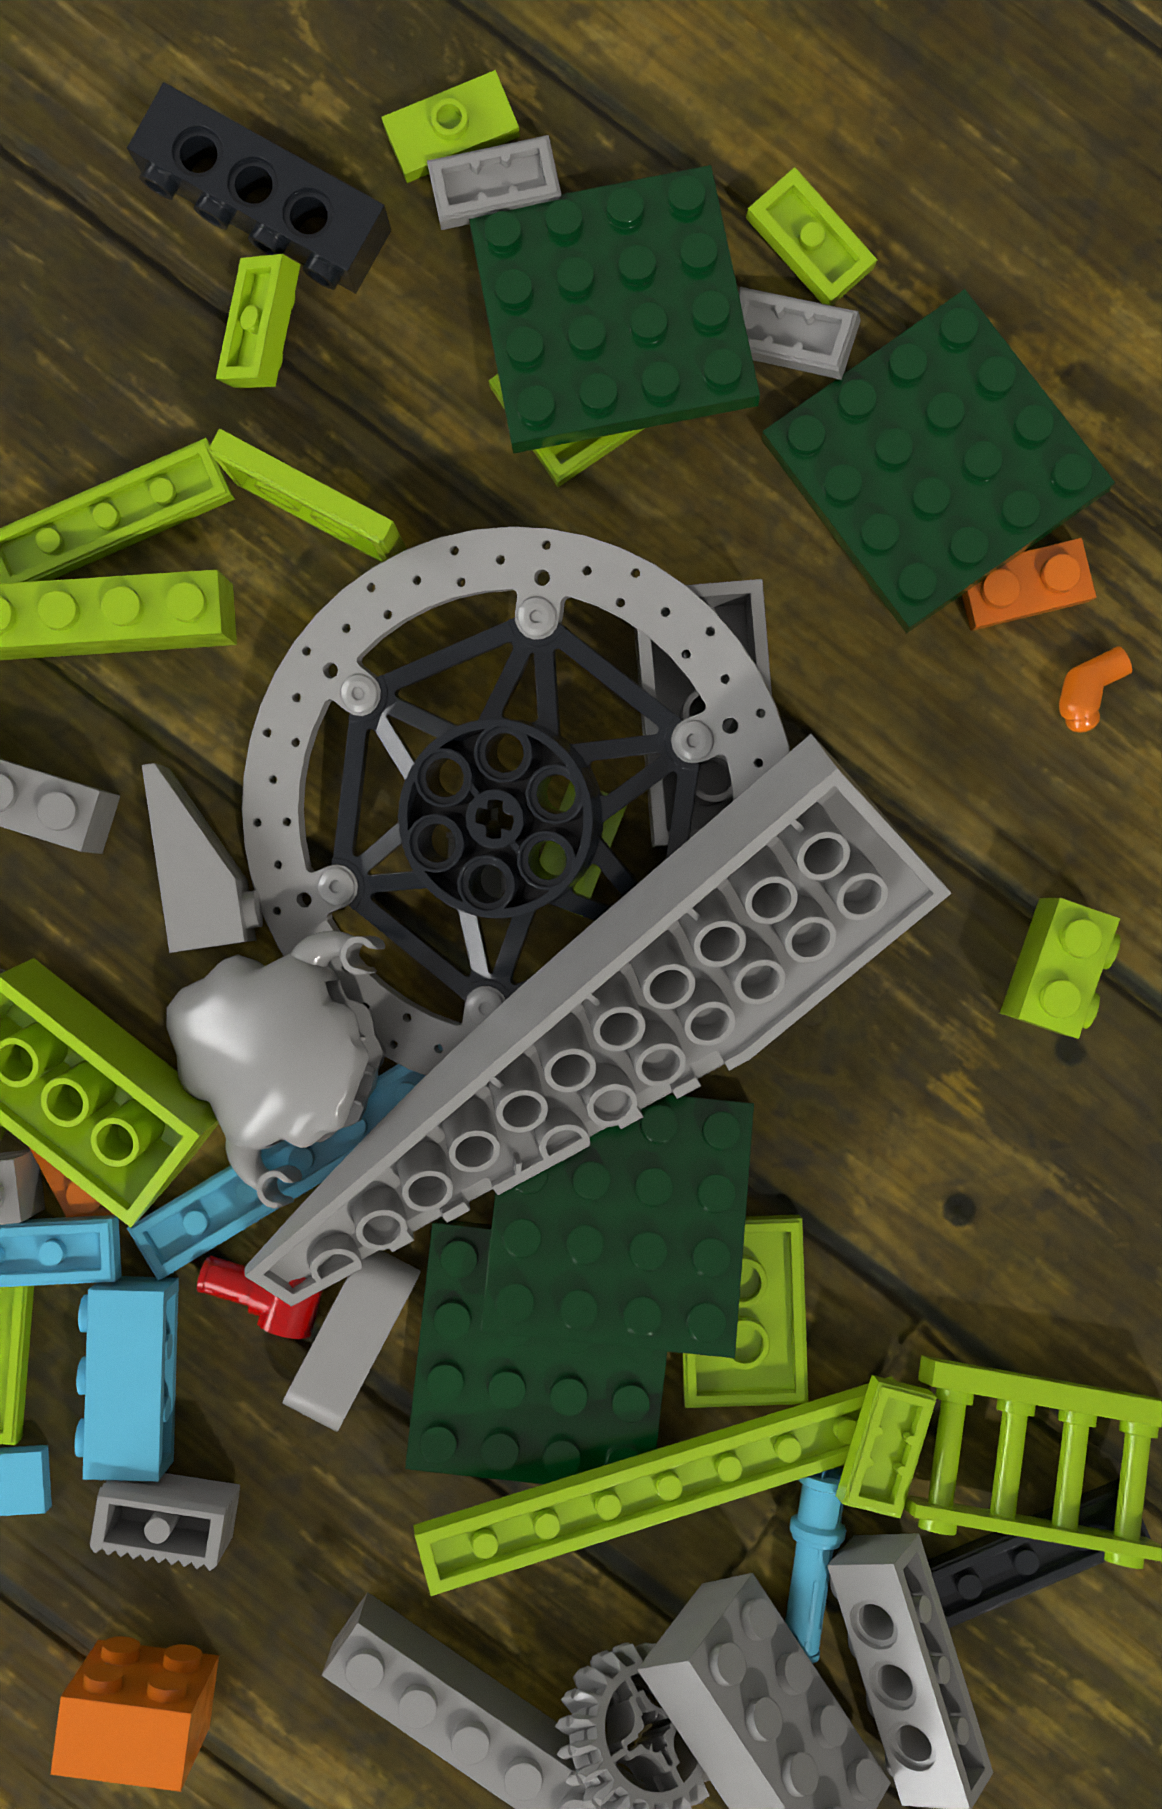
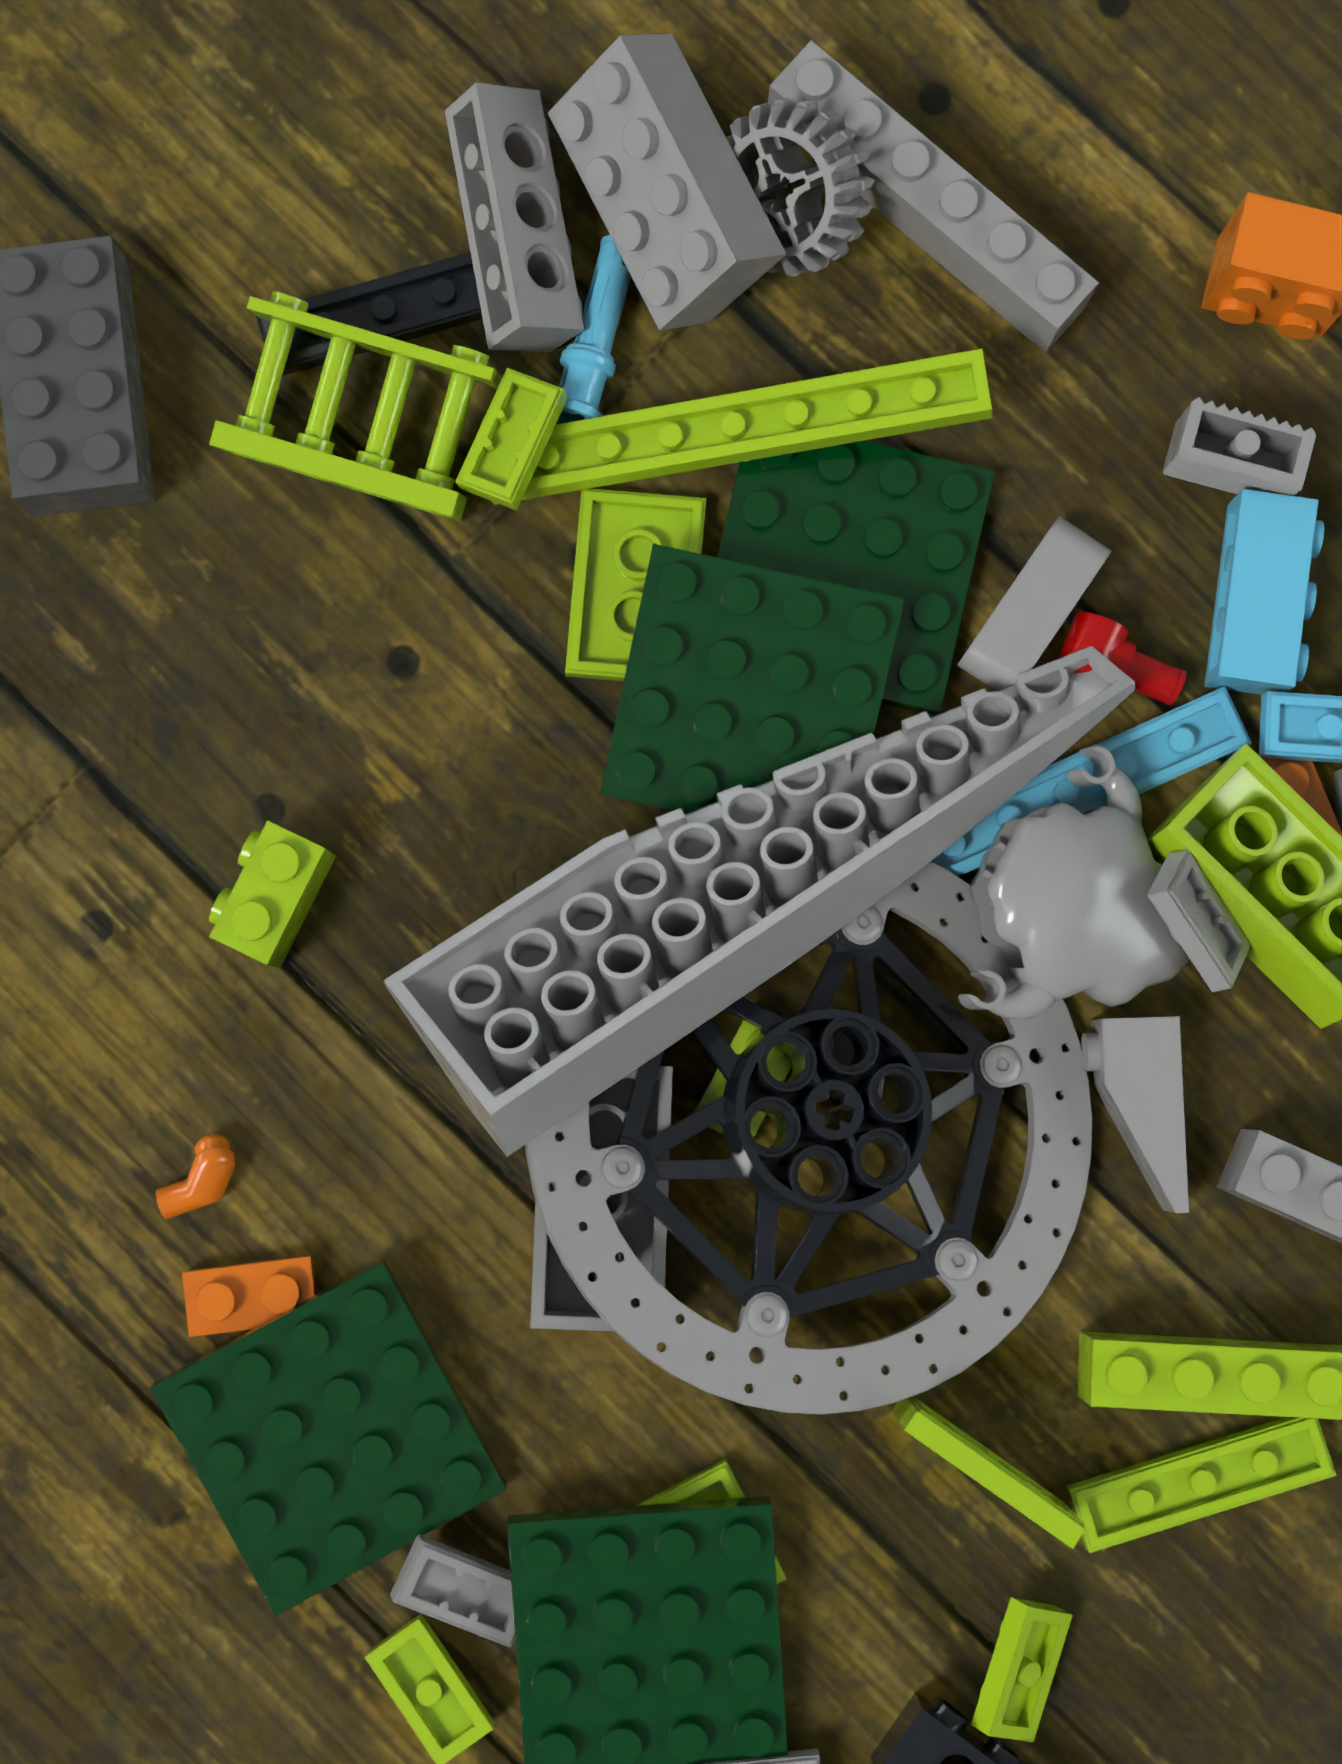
camera: 175 degrees left, 5 degrees down
none -> light grey plate [1147,849,1251,992]

